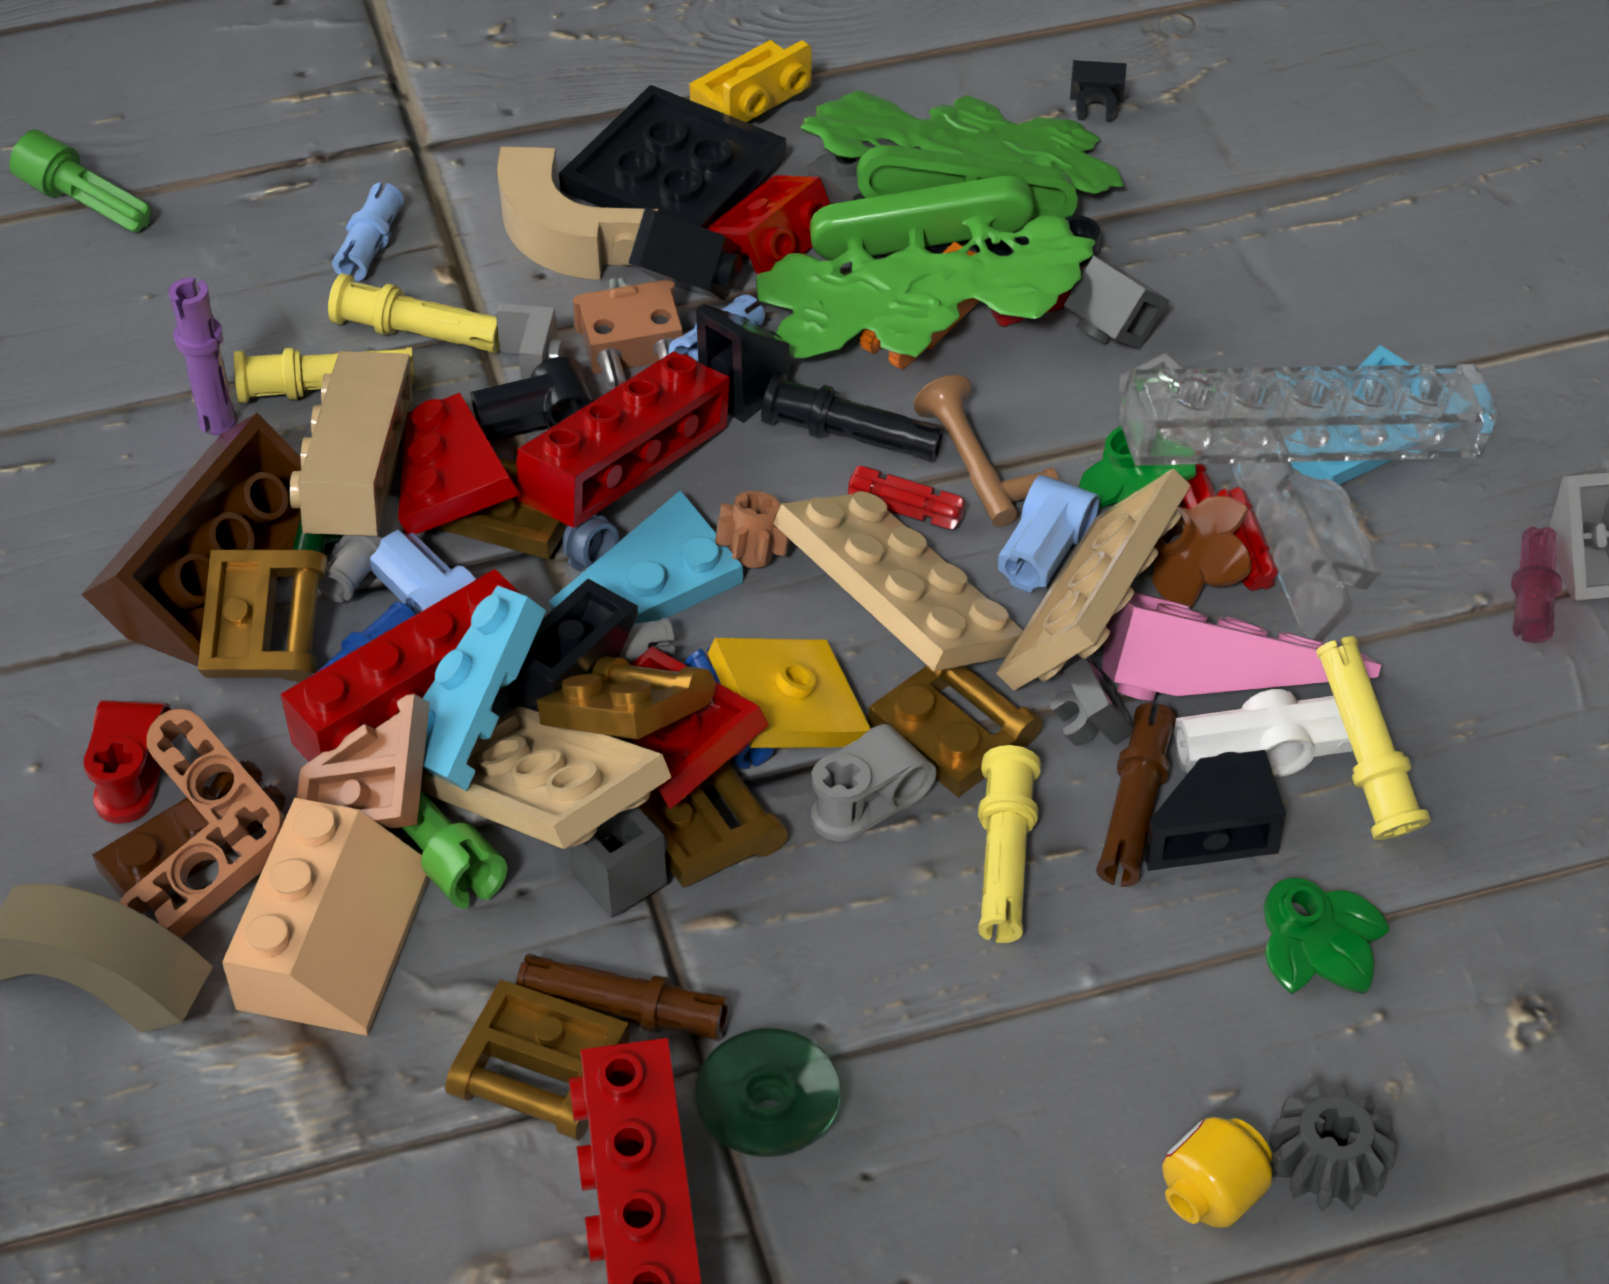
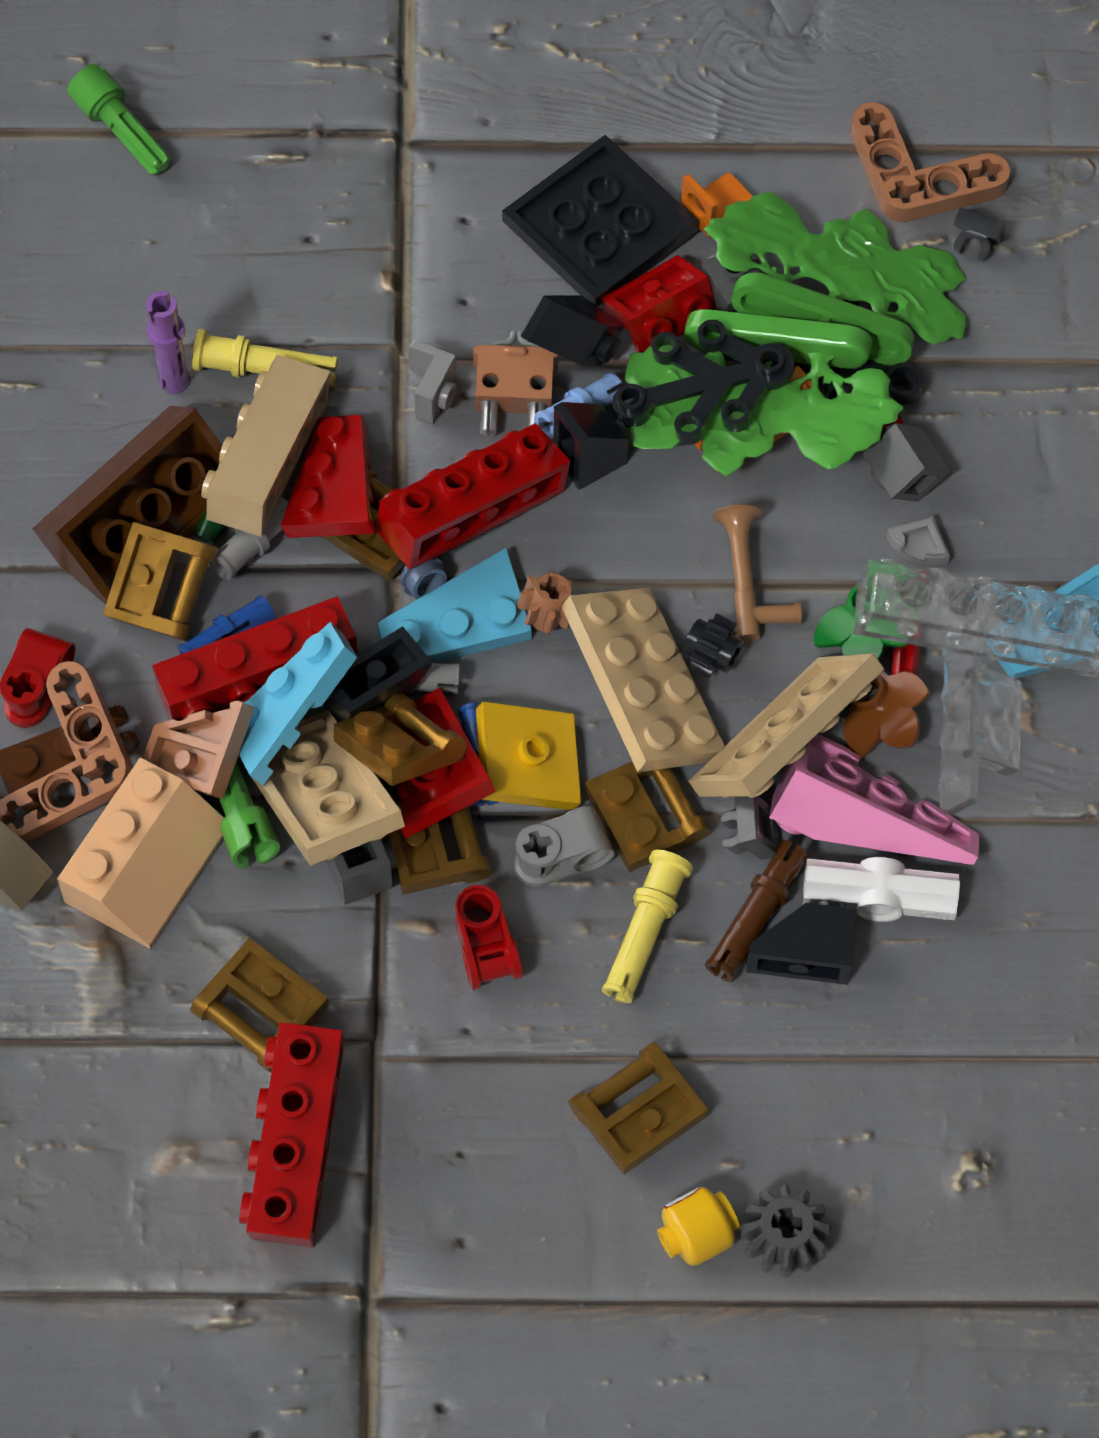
camera: 15 degrees right, 15 degrees up
light yellow pin [328,273,500,353] -> none
light blue pin [332,182,404,281] -> none
light blue piece [370,529,476,614] -> none
black piece [470,356,593,439] -> none
tan arch [497,146,658,280] -> none
reddish brown pin [516,953,730,1041] -> none
yellow bracket [689,40,812,122] -> none
clear green dish [696,1028,840,1157] -> none
black pin [761,371,945,463] -> none
red axle [848,466,965,531] -> none
light blue piece [998,474,1100,593] -> none
red axle [1216,487,1278,591] -> none
green plate [1264,877,1389,994] -> none
light yellow pin [1316,636,1431,841] -> none
none -> red piece [455,885,523,991]
none -> pearl gold plate [568,1042,709,1175]
none -> black plant [612,320,795,445]
none -> orange bracket [681,172,753,239]
none -> black gear [682,613,744,678]
none -> nougat beam [850,102,1010,222]

